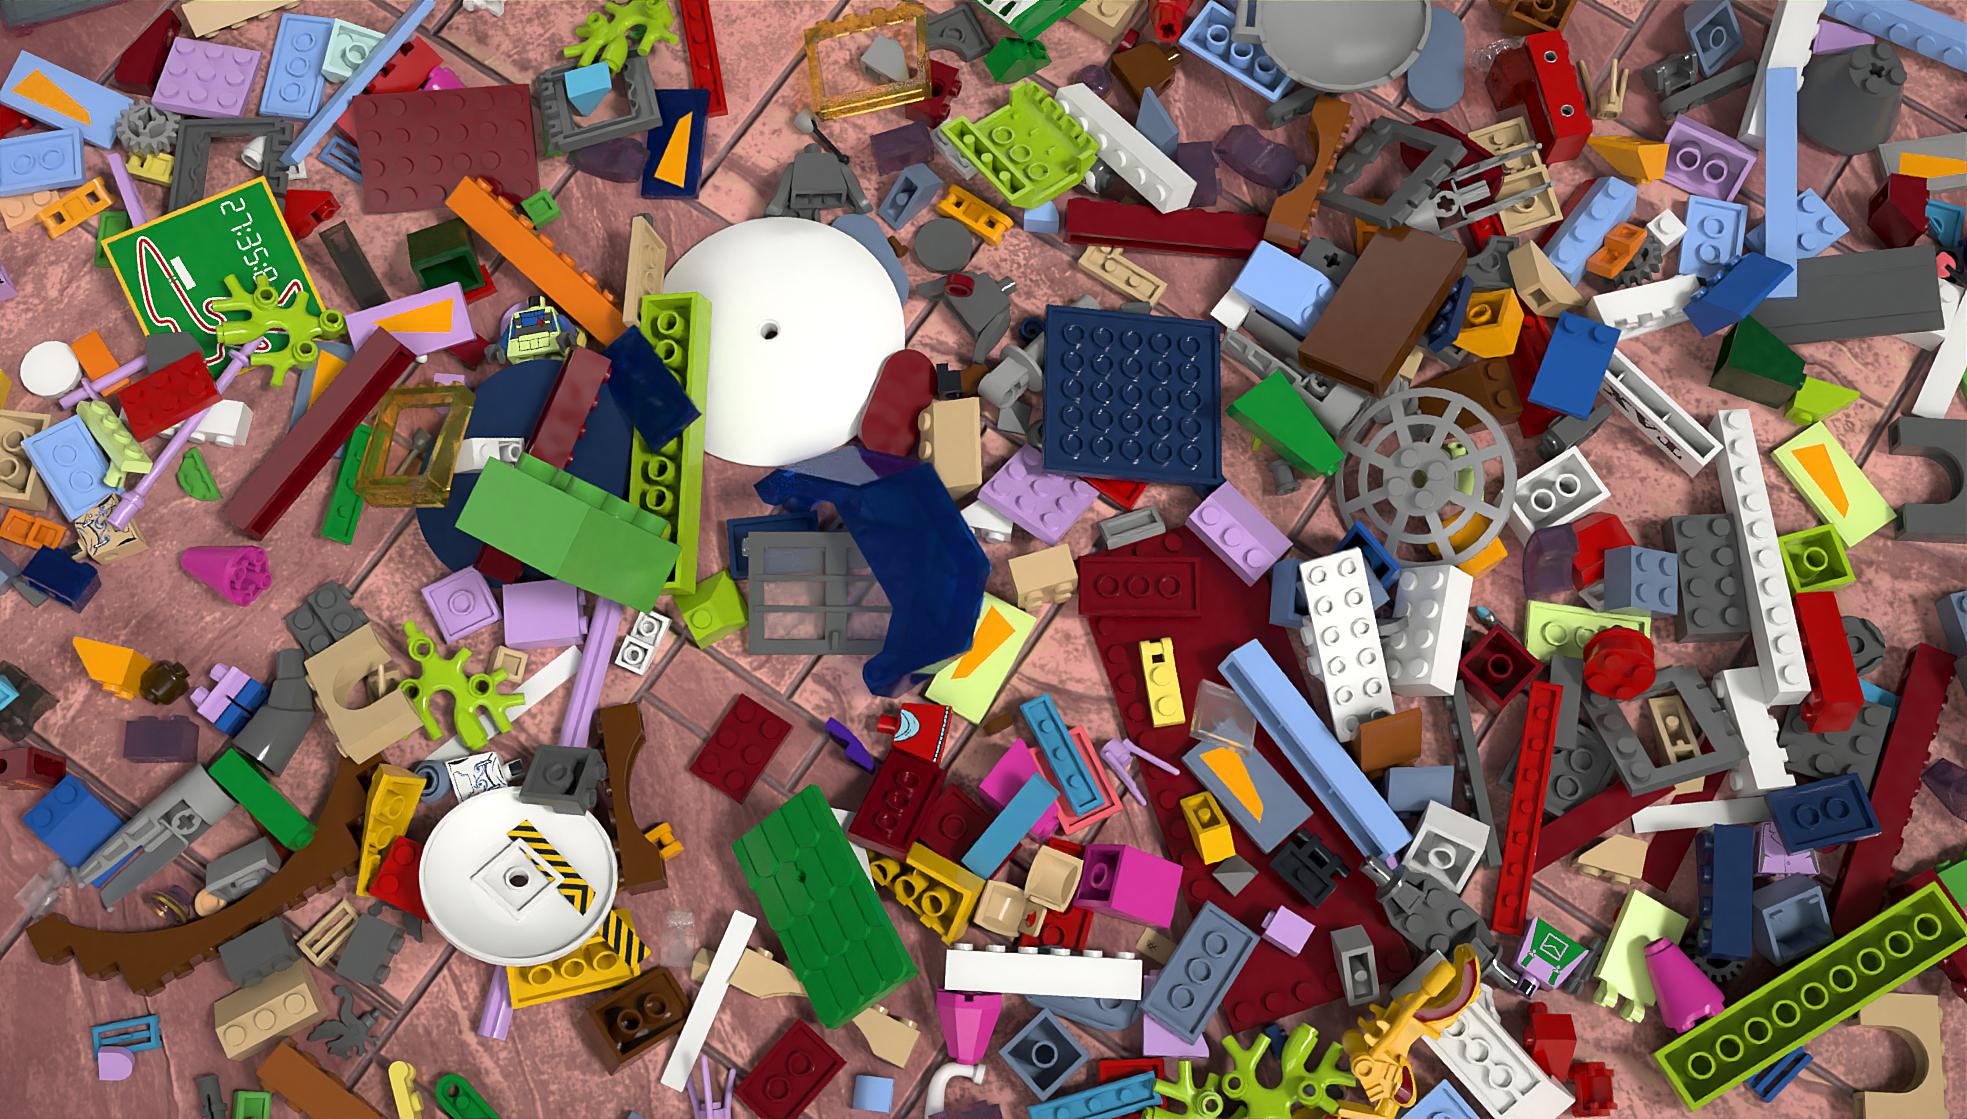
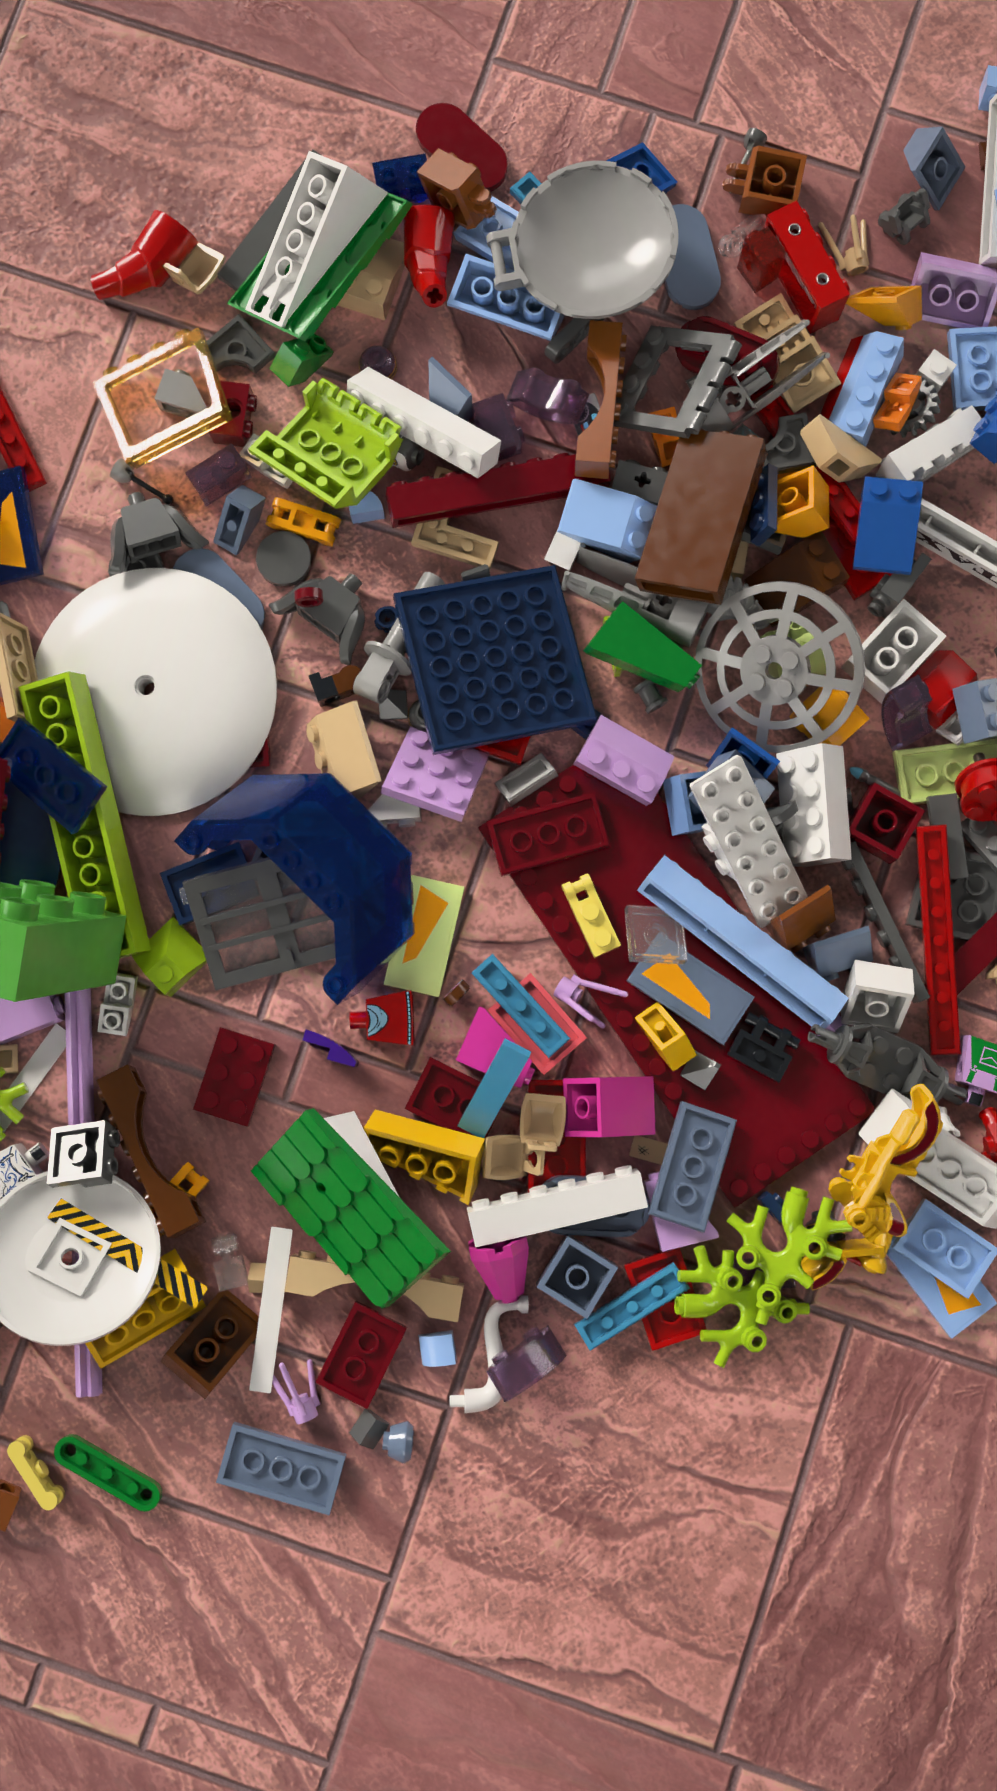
camera: 15 degrees left, 10 degrees up
dark red tile [846,749,948,862] -> none
dark red tile [857,349,937,463] -> none
reddish brown piece [887,235,909,258] -> none
tan brick [1008,543,1078,612] -> none
reddish brown torso [1110,41,1183,110] -> none
dark red tile [1116,28,1140,54] -> none
lavender brick [1261,905,1315,957] -> none
light grey slope [1330,924,1381,1006] -> none
dark grey beam [1658,60,1758,121] -> none

